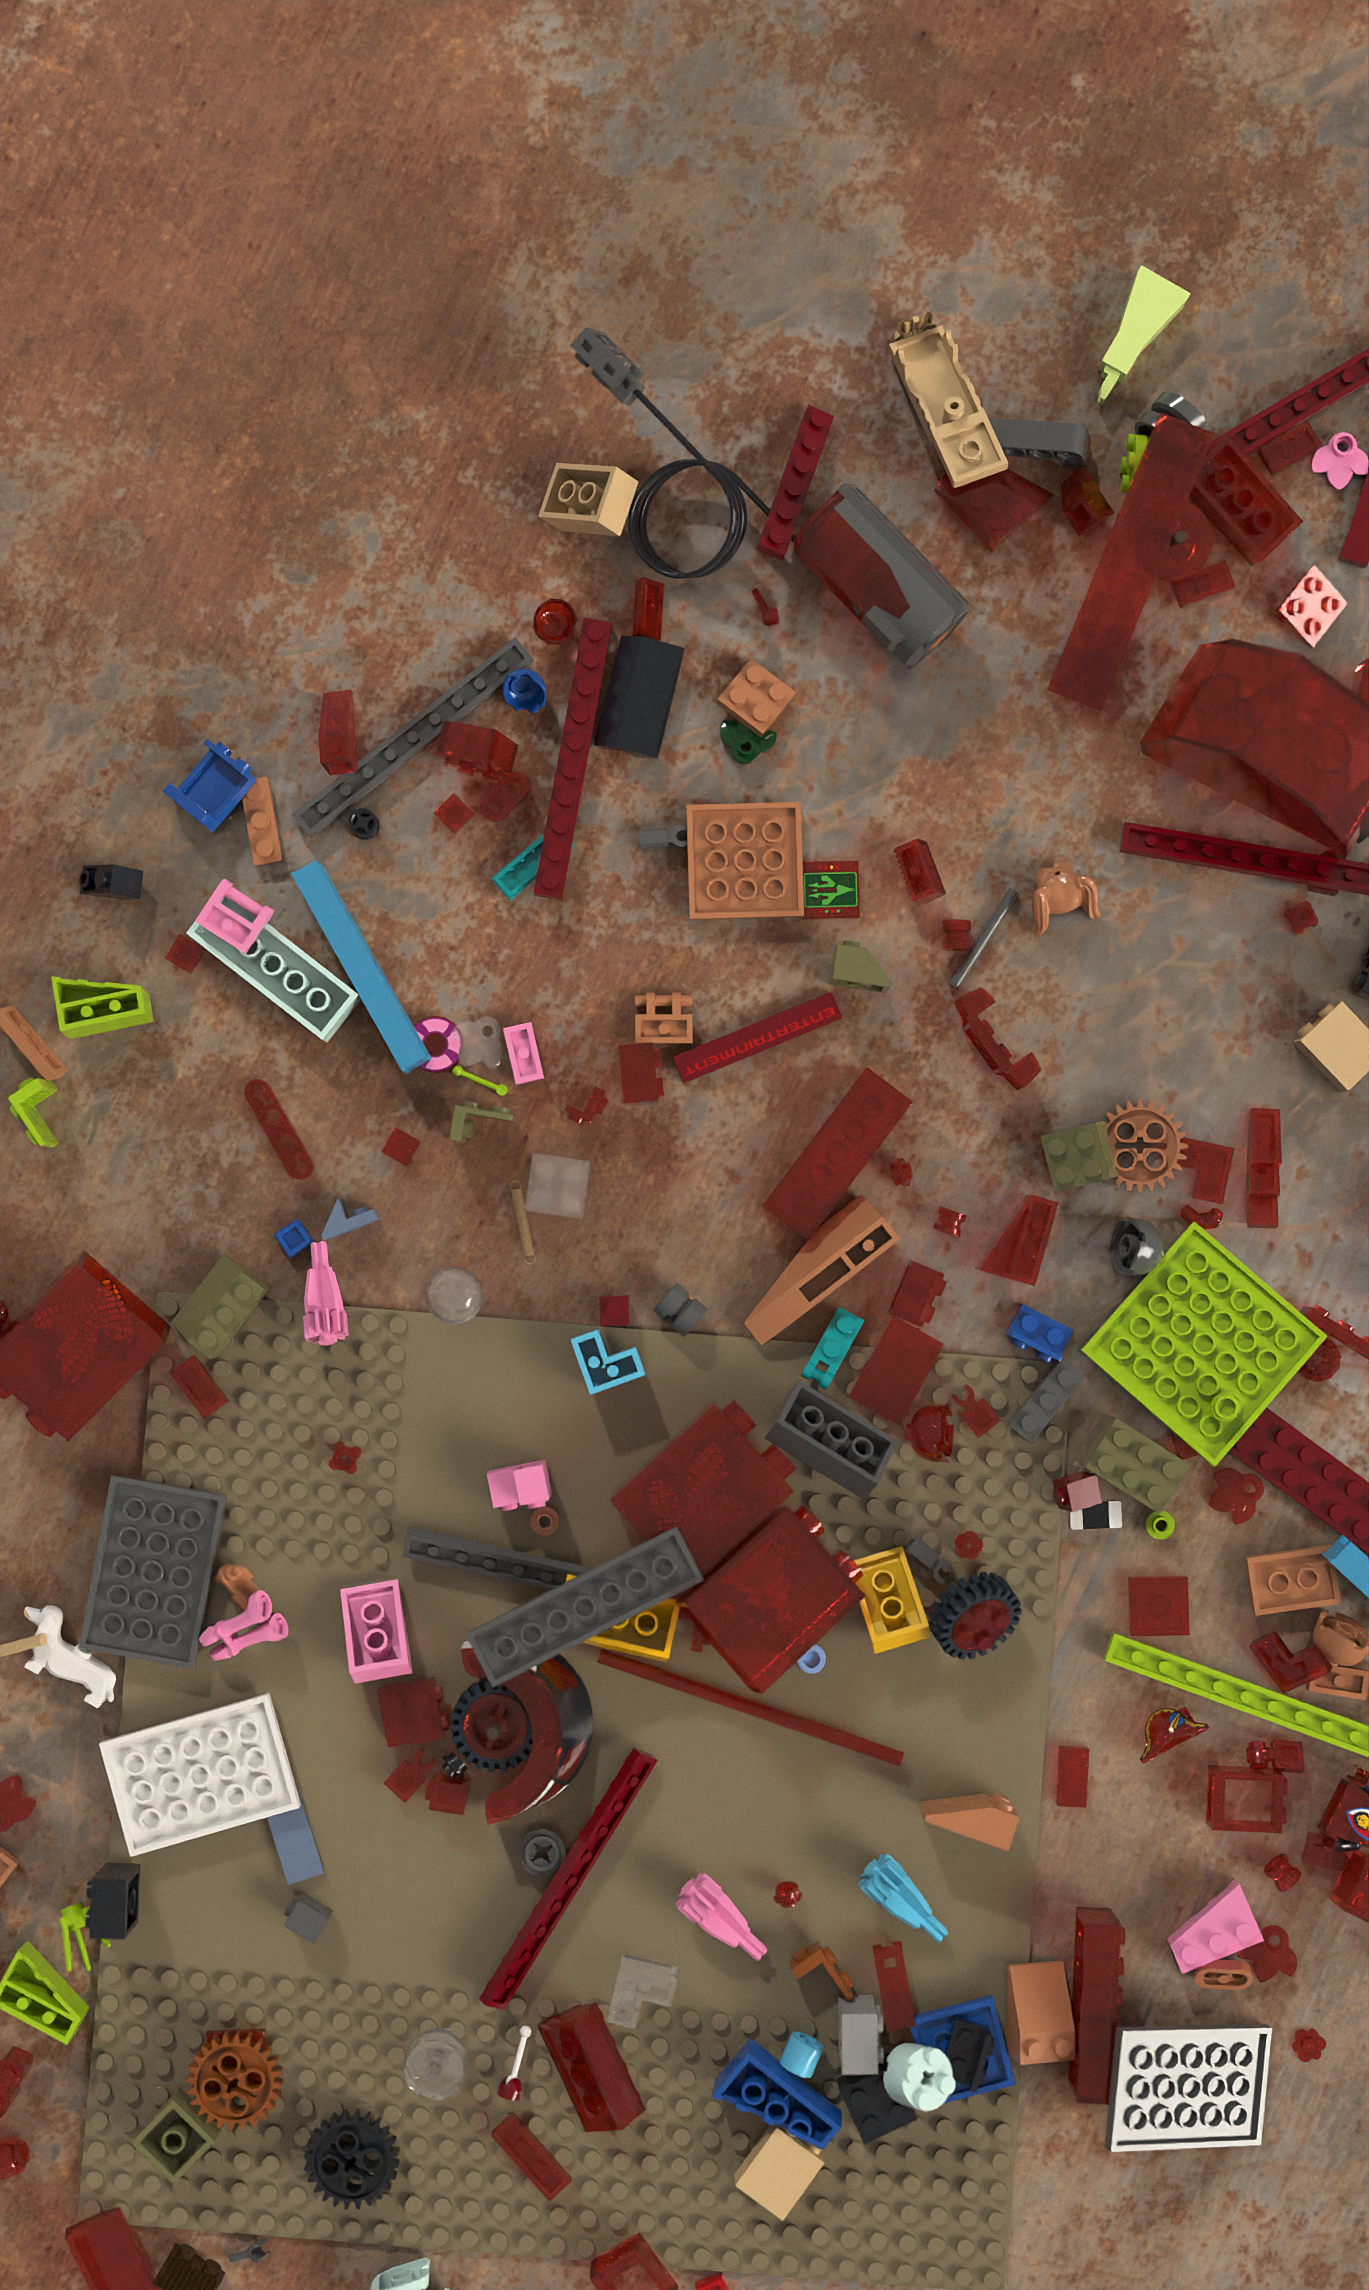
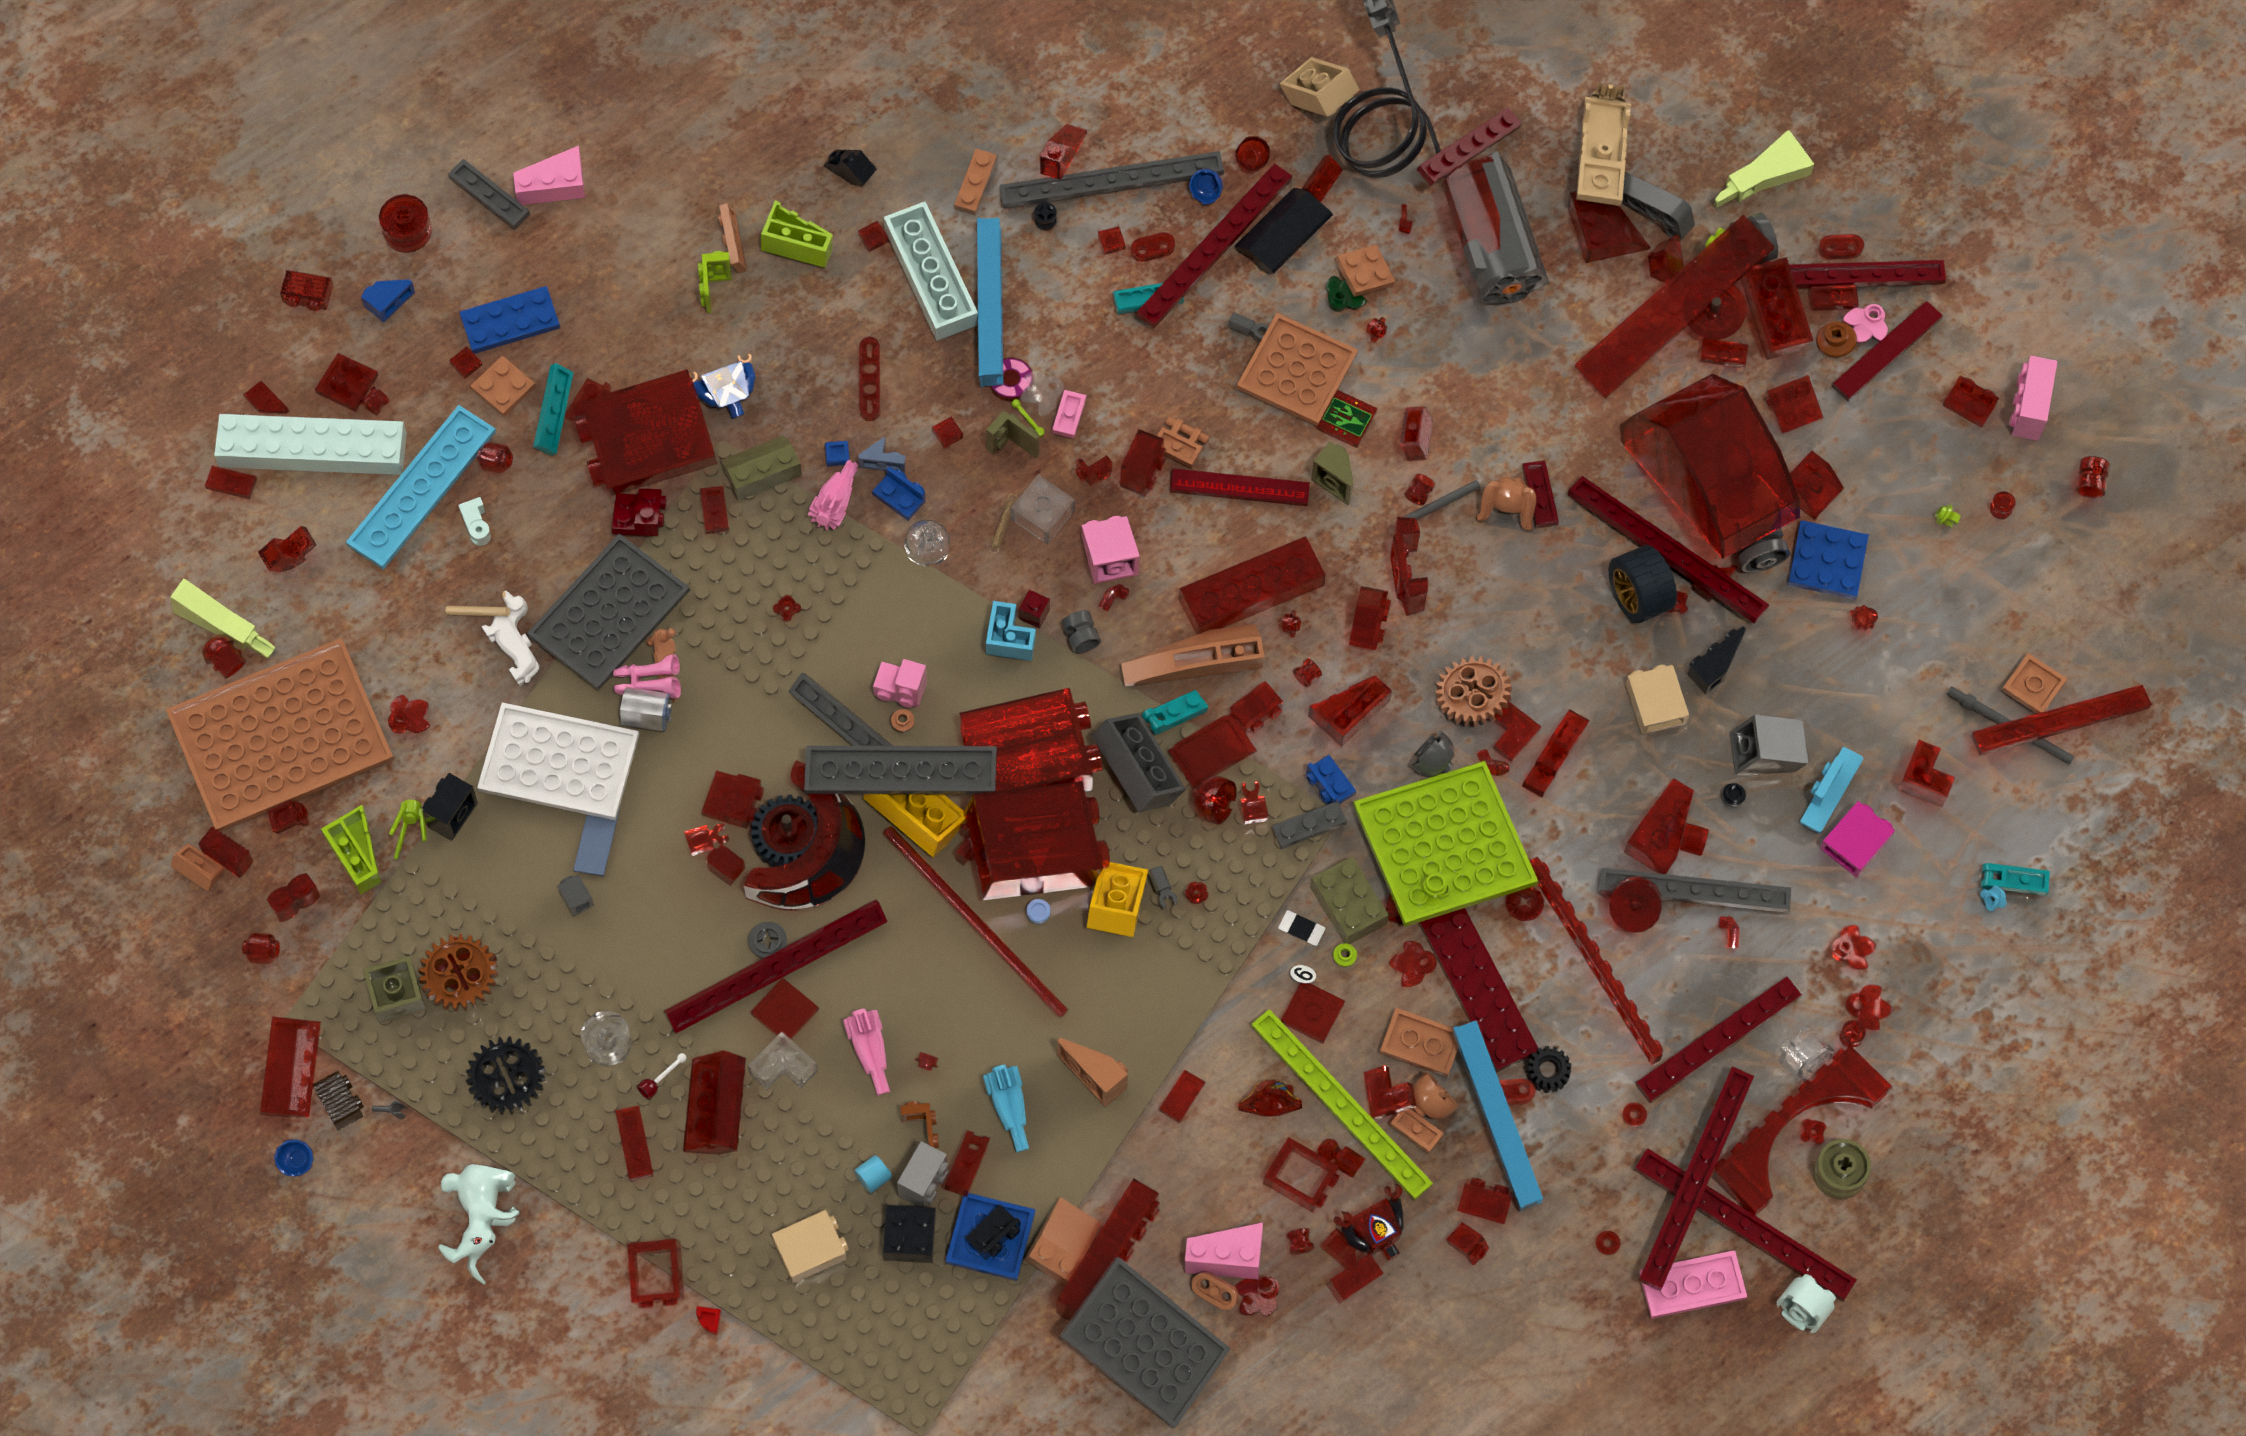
camera: 30 degrees right, 20 degrees down
blue panel [163,739,257,833] -> none
bright pink plate [195,879,274,954] -> none
bright pink slope [340,1579,412,1683] -> none
clear red brick [436,721,518,780] -> none
black plate [442,1752,468,1779] -> none
blue wedge [712,2038,842,2149] -> none
light aqua brick [883,2043,955,2111] -> none
black wheel [928,1572,1022,1660] -> none
olive brick [1041,1120,1118,1192] -> none
brick [1052,1471,1102,1512] -> none
clear red plant [1292,2029,1326,2062] -> none
none -> dark red plate [612,488,666,536]
none -> flat silver piece [620,687,672,732]
none -> torso [684,354,756,419]
none -> clear red tile [751,978,819,1044]
none -> blue bracket [872,466,926,521]
none -> bright pink slope [1082,516,1139,584]
none -> clear red arm [1098,584,1130,611]
none -> white sticker [1290,965,1316,983]
none -> clear red brick [1349,586,1391,650]
none -> clear red plate [1366,317,1387,342]
none -> dark red tile [1522,460,1559,528]
none -> black wheel [1608,545,1677,623]
none -> dark orange piece [1816,322,1857,357]
none -> clear red plate [1818,234,1864,259]

